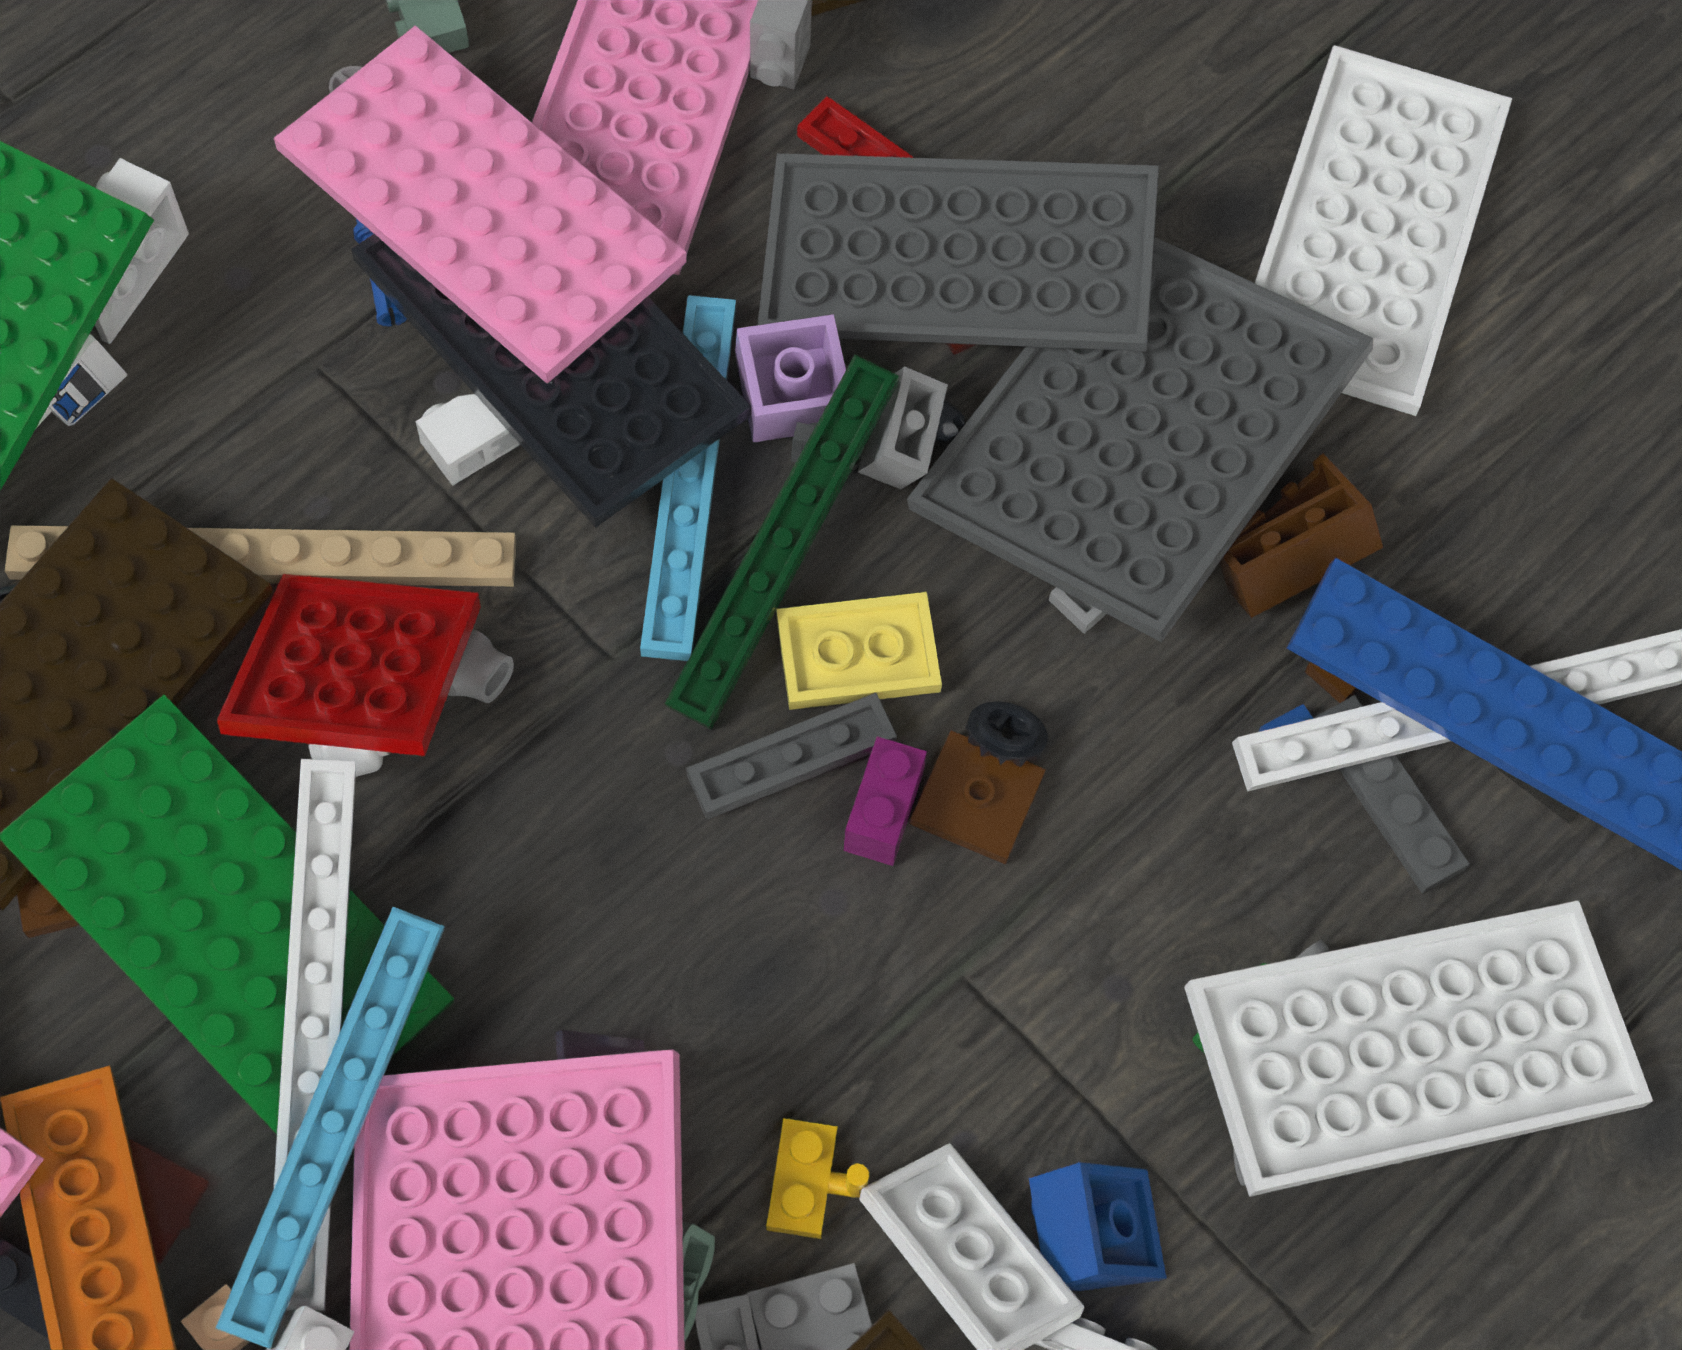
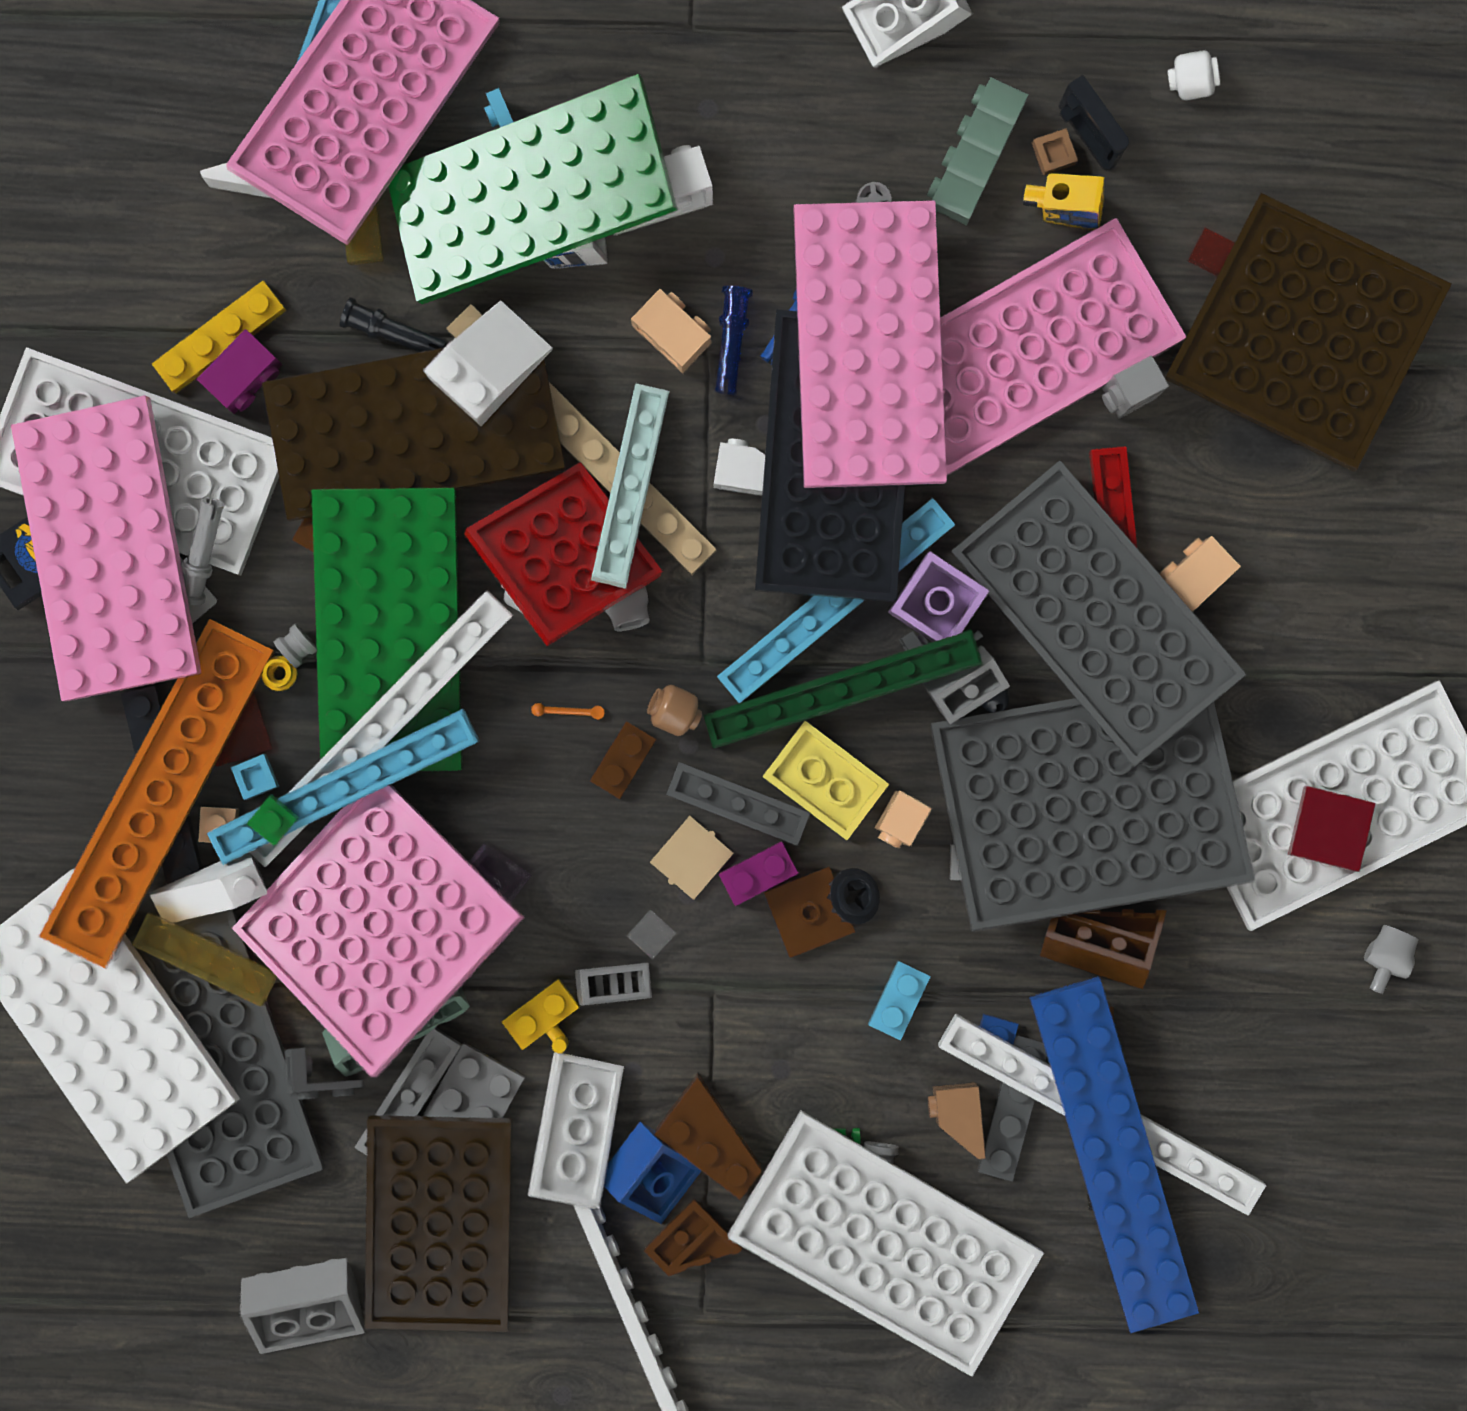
camera: 45 degrees right, 20 degrees up
none -> medium azure plate [231,754,279,800]
none -> green plate [246,795,299,846]
none -> yellow plate [261,656,297,691]
none -> light grey wheel [273,624,317,668]
none -> white slope [424,300,553,426]
none -> orange hinge [531,703,605,720]
none -> light grey slope [575,963,652,1005]
none -> reddish brown plate [590,721,656,799]
none -> light aqua tile [591,383,669,588]
none -> clear tile [627,909,676,960]
none -> light nougat brick [631,289,711,373]
none -> reddish brown wing [644,1198,742,1276]
none -> medium nougat head [647,685,702,736]
none -> tan piece [650,816,733,900]
none -> reddish brown wedge [654,1073,762,1200]
none -> clear blue pin [714,286,753,395]
none -> medium azure plate [868,961,931,1041]
none -> light nougat brick [874,791,931,848]
none -> medium nougat slope [928,1083,986,1159]
none -> light nougat brick [1159,536,1241,612]
none -> dark red tile [1287,786,1376,872]
none -> light grey piece [1364,925,1419,994]

